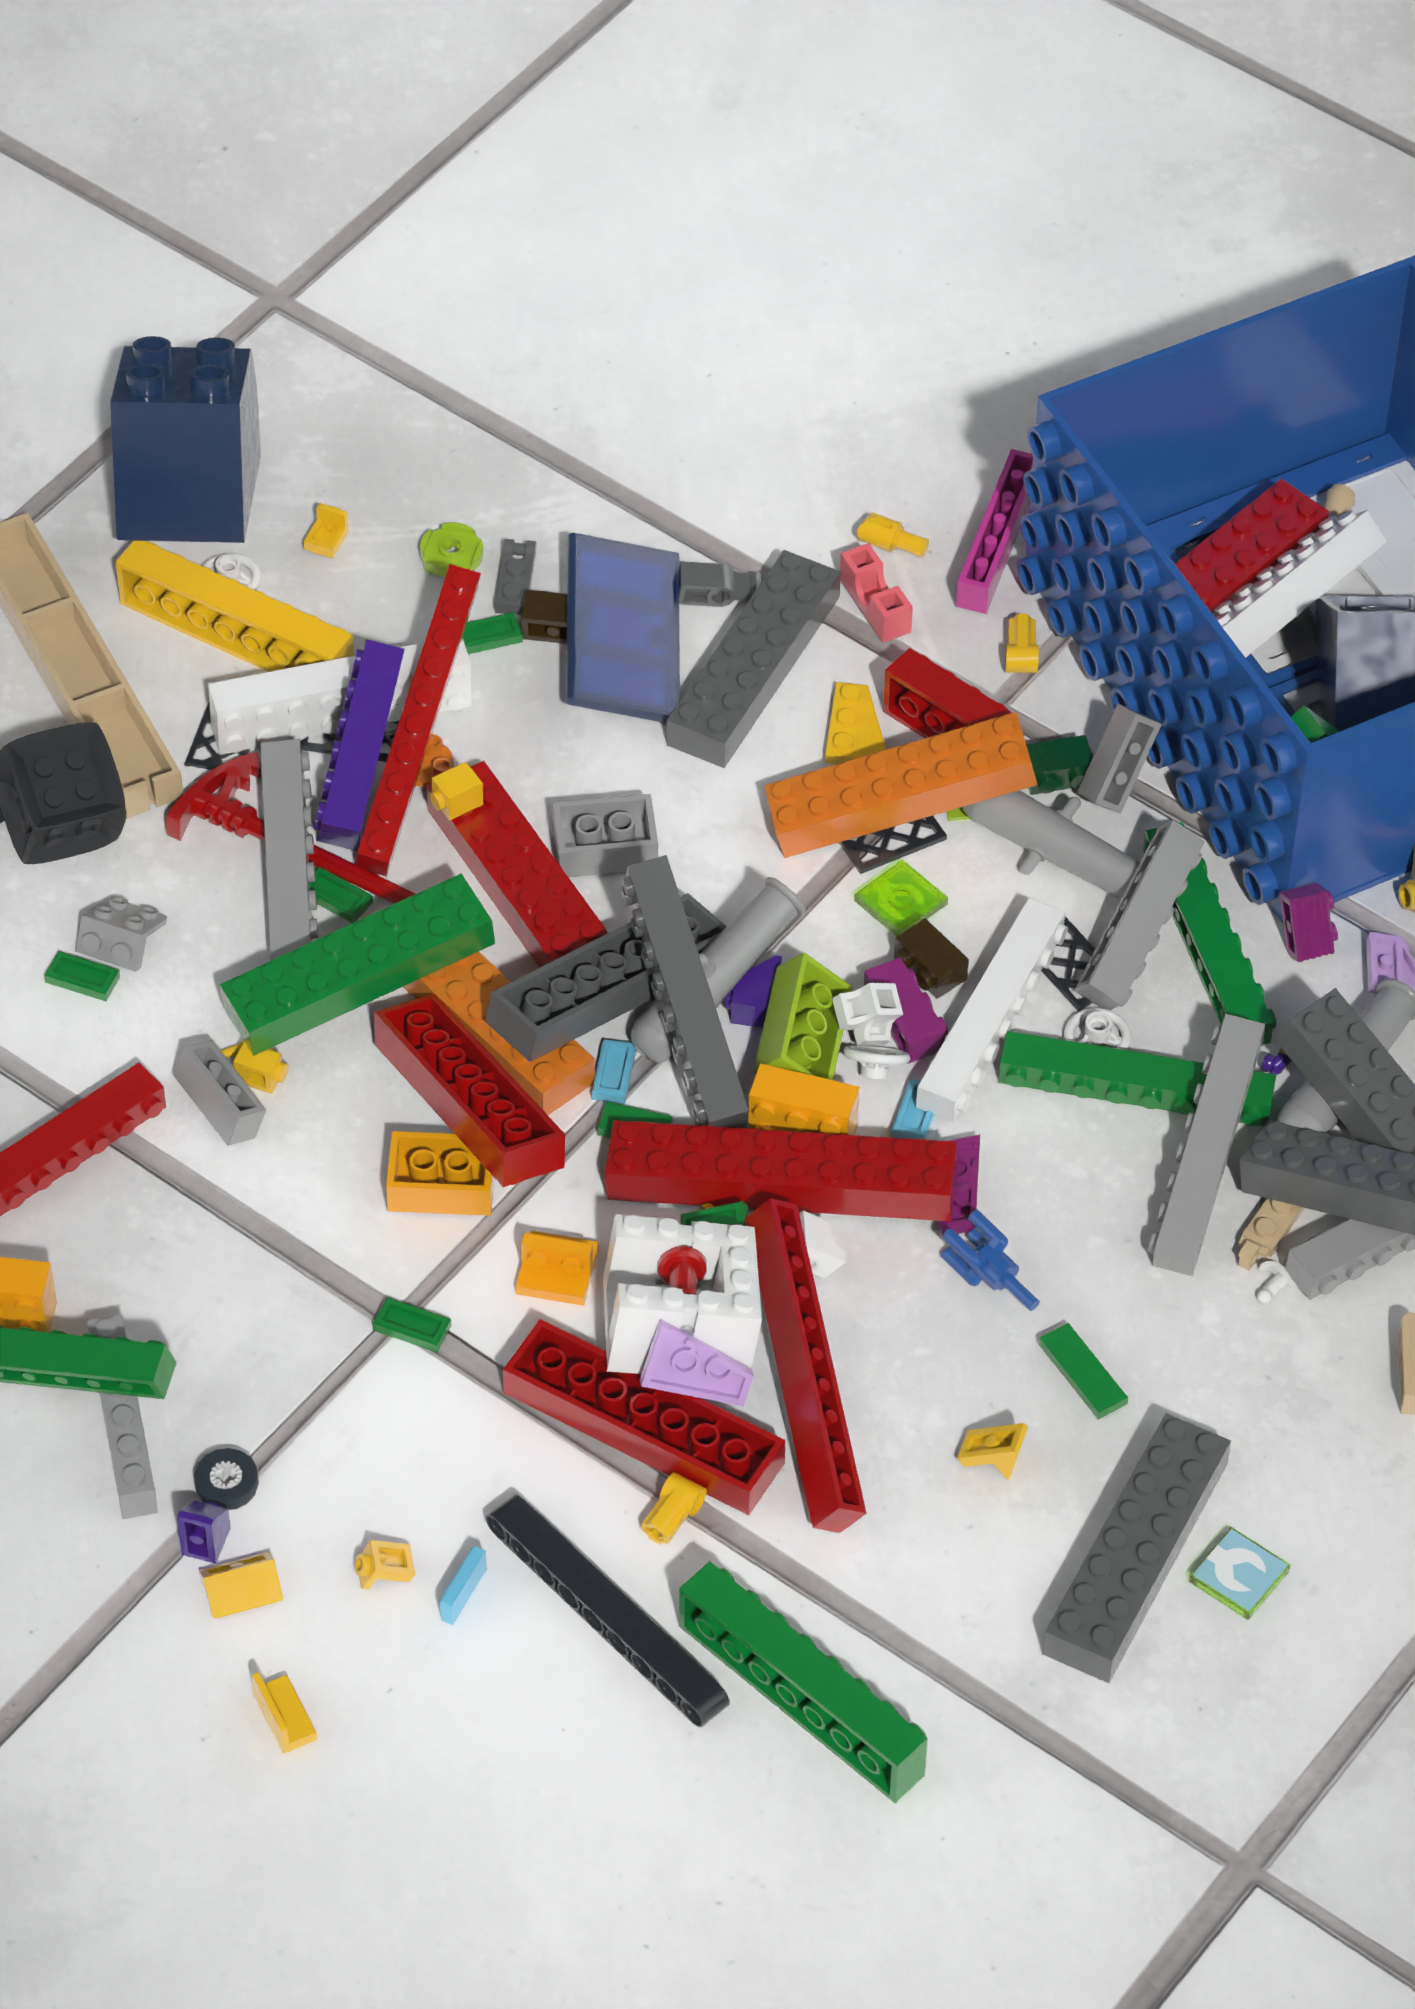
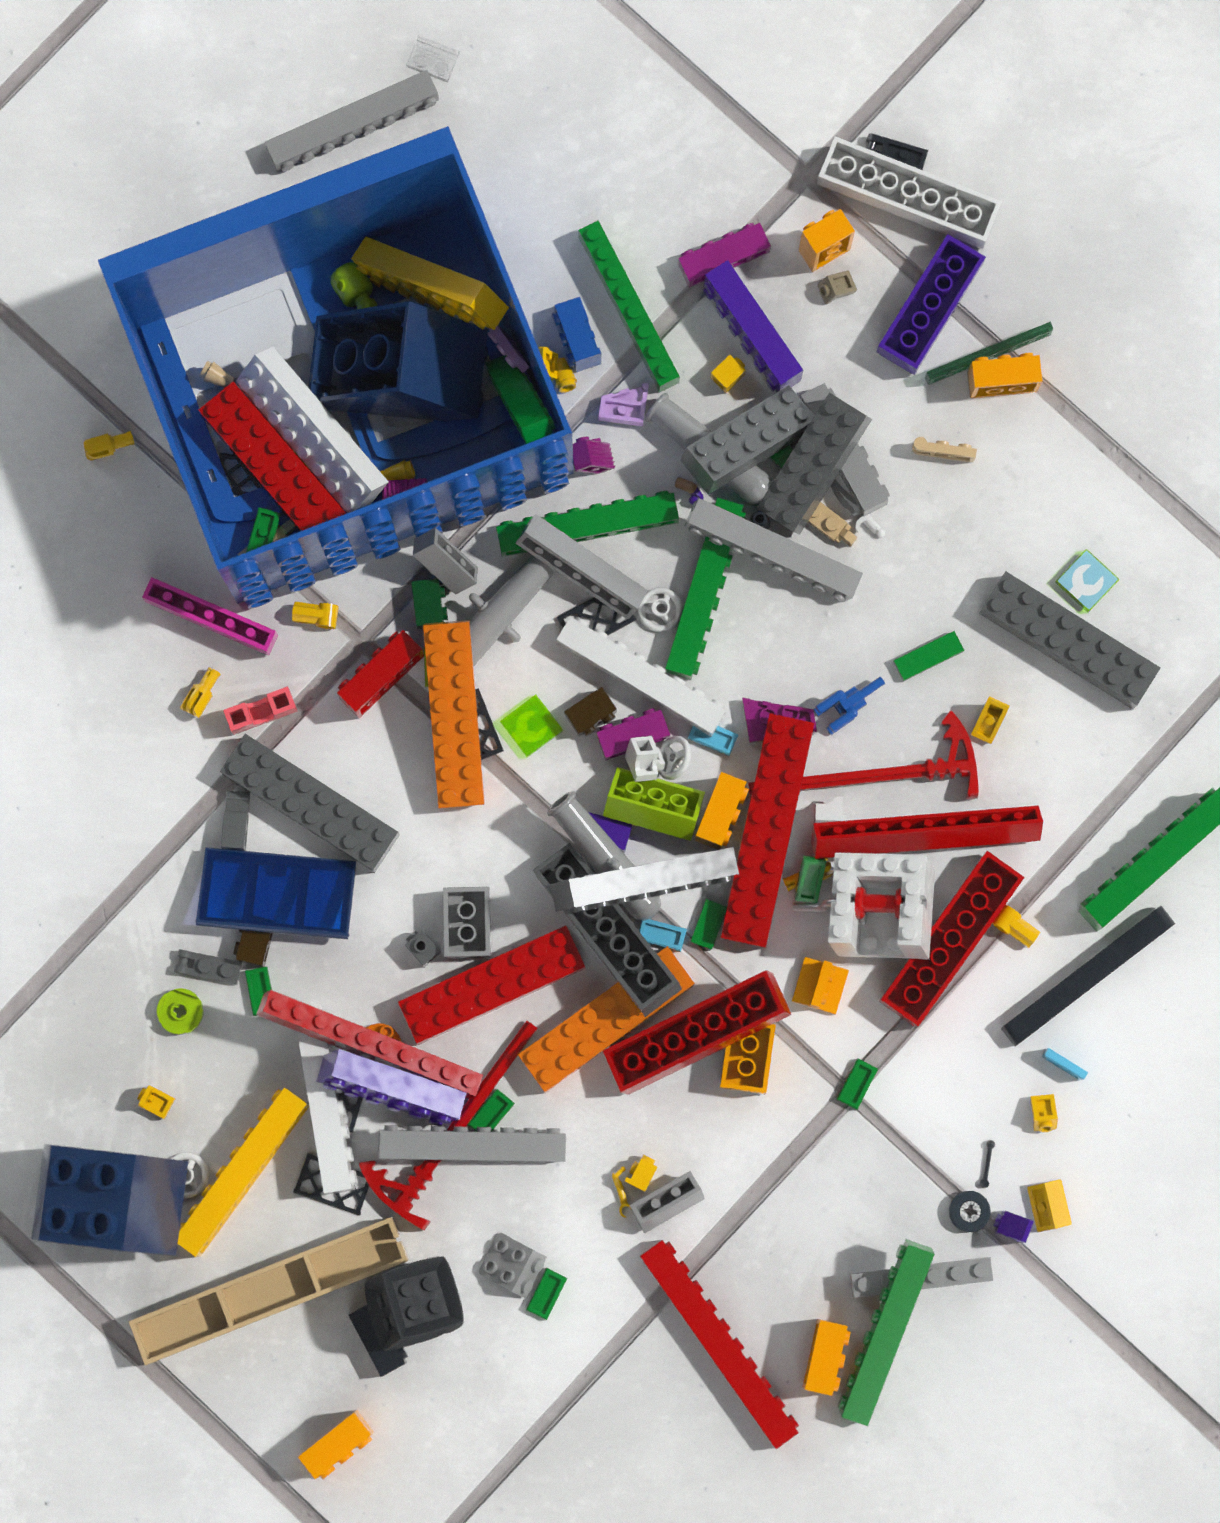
camera: 85 degrees left, 30 degrees up
green brick [219,873,495,1056] -> none
yellow panel [252,1672,317,1754] -> none
yellow brick [430,762,483,821] -> none
lavender wing [640,1318,754,1406] -> none
yellow wing [825,682,887,764] -> none
none -> dark grey brick [405,930,441,967]
none -> black cone [748,512,771,529]
none -> red piece [748,711,979,800]
none -> black hinge [980,1140,995,1188]

